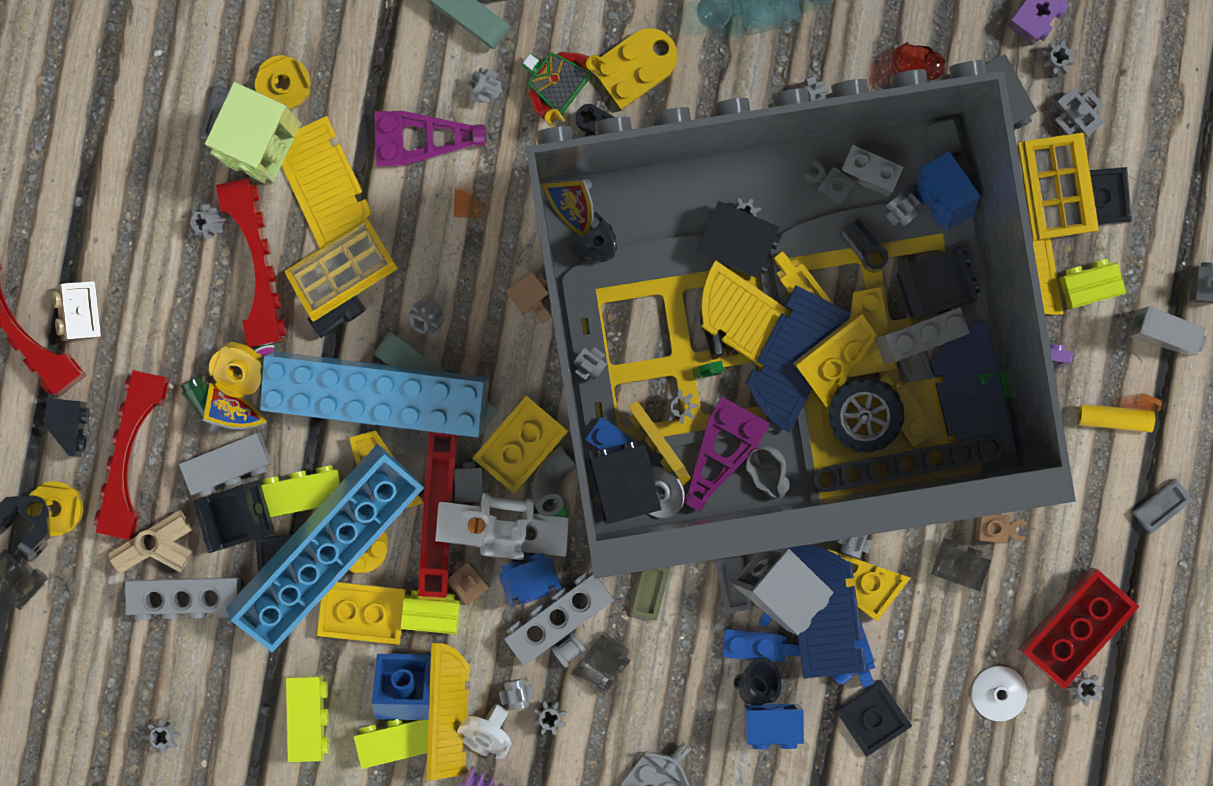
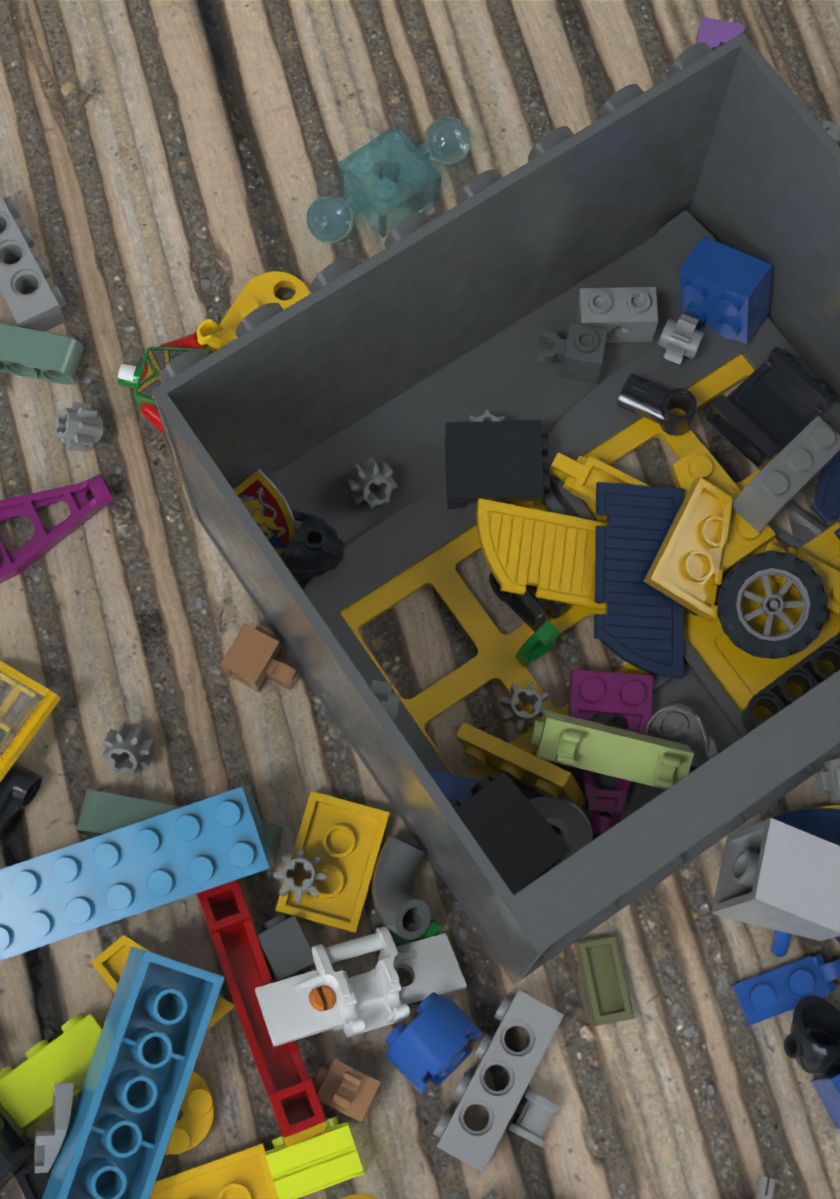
camera: 25 degrees left, 15 degrees down
clear orange tile [454,189,482,219] -> none
clear smoke cylinder [570,631,631,695] -> none
flat silver tile [715,555,753,614] -> none
none -> light grey slope [34,1083,74,1173]
none -> light grey gear [273,849,327,904]
none -> light grey gear [345,457,397,509]
none -> yellowish green brick [529,710,694,790]

